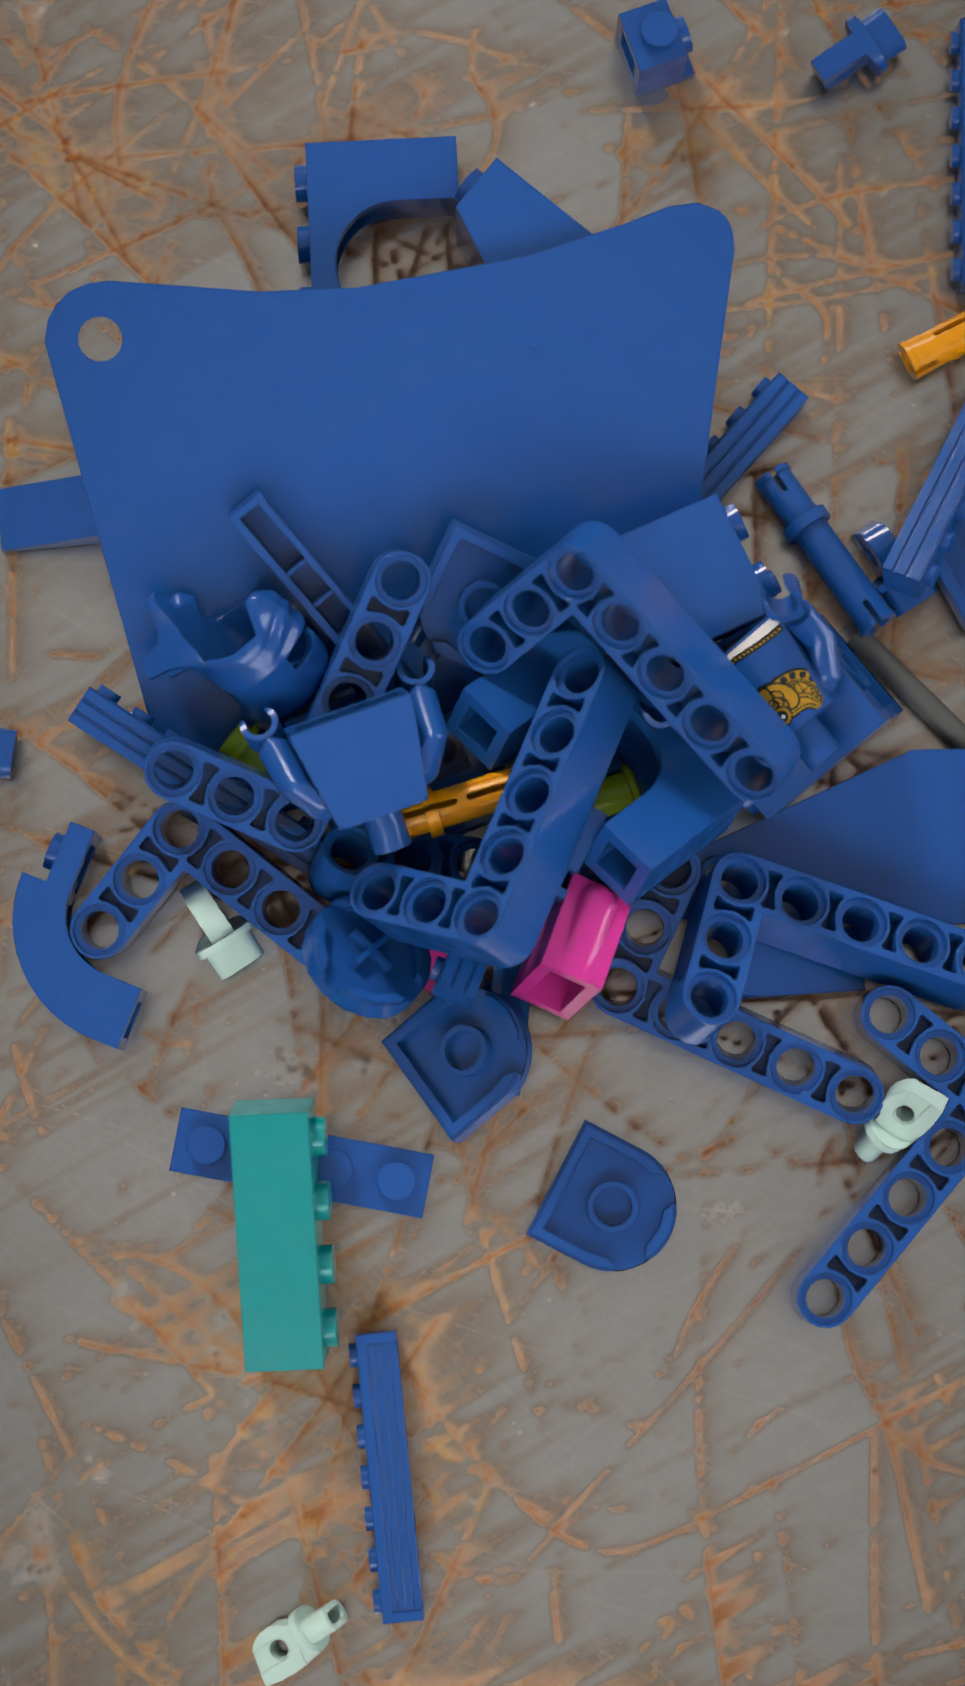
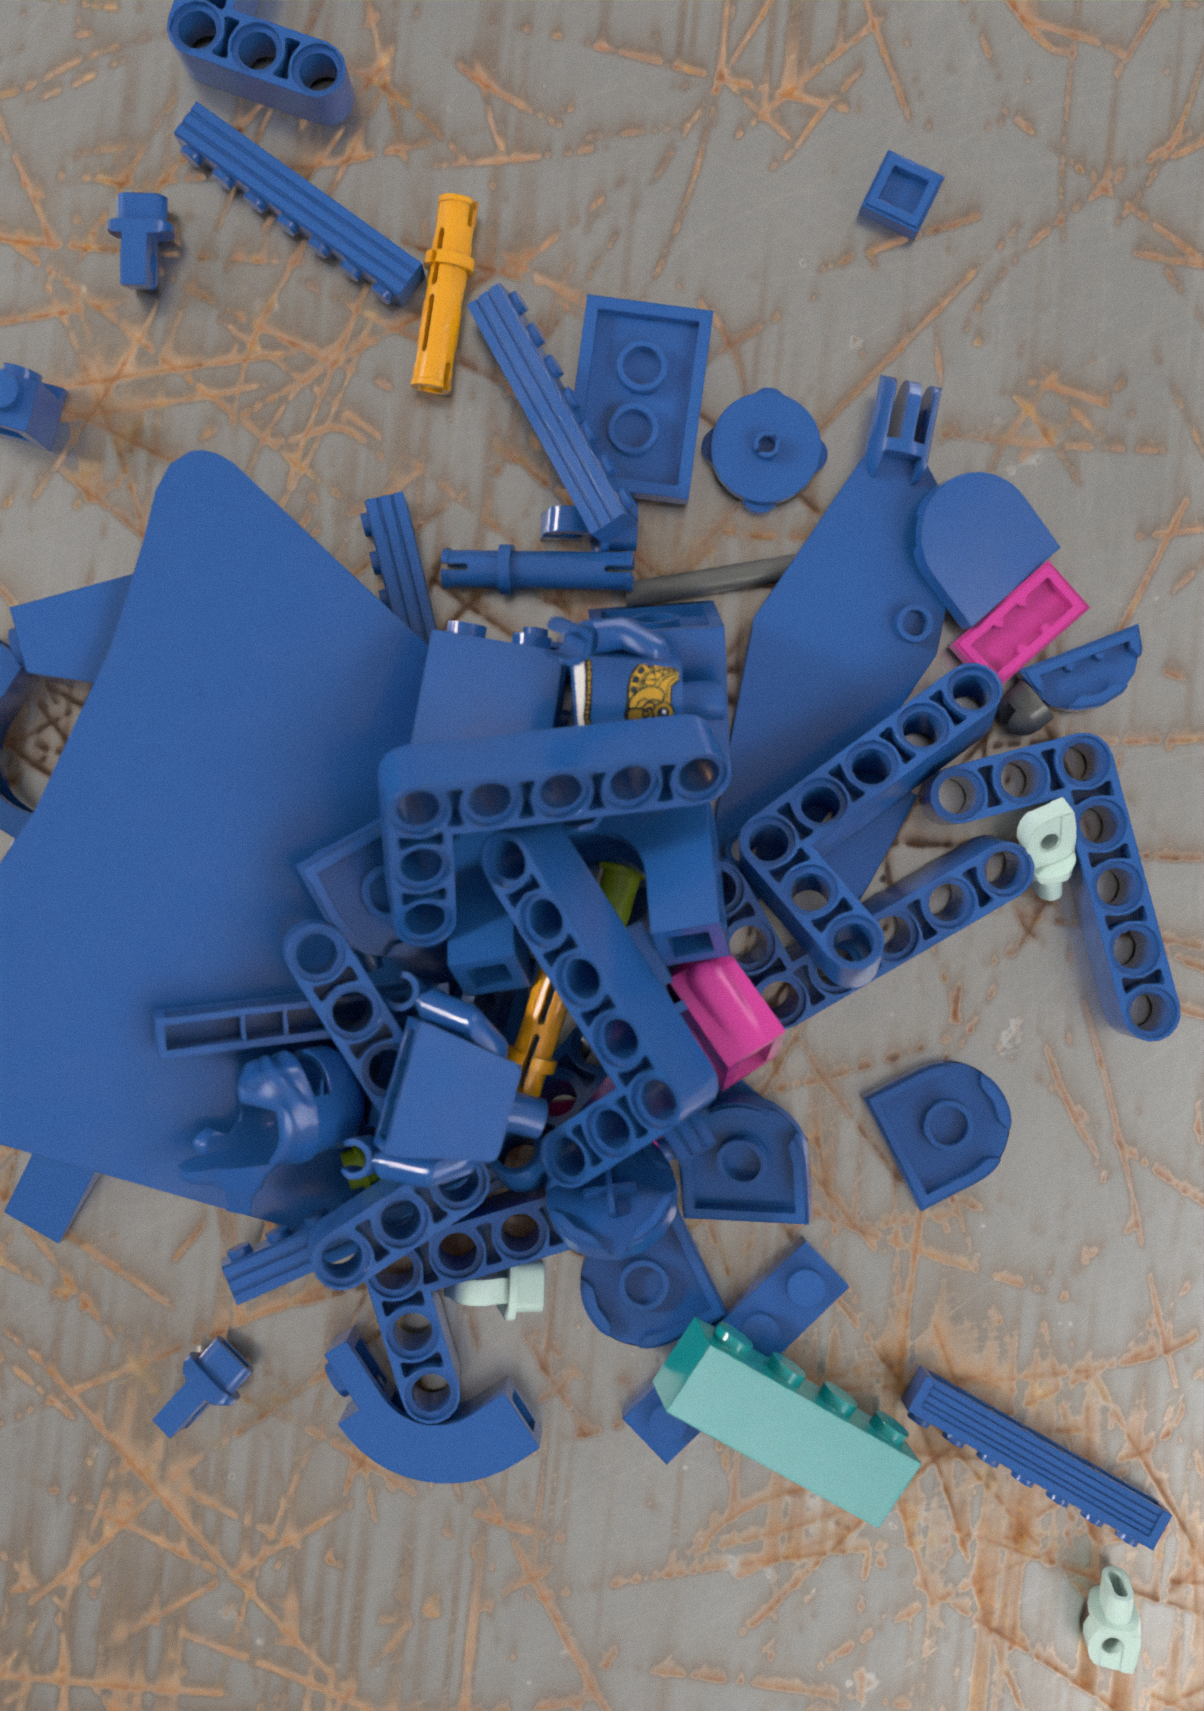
camera: 55 degrees left, 5 degrees up
none -> blue tile [580,1206,728,1349]

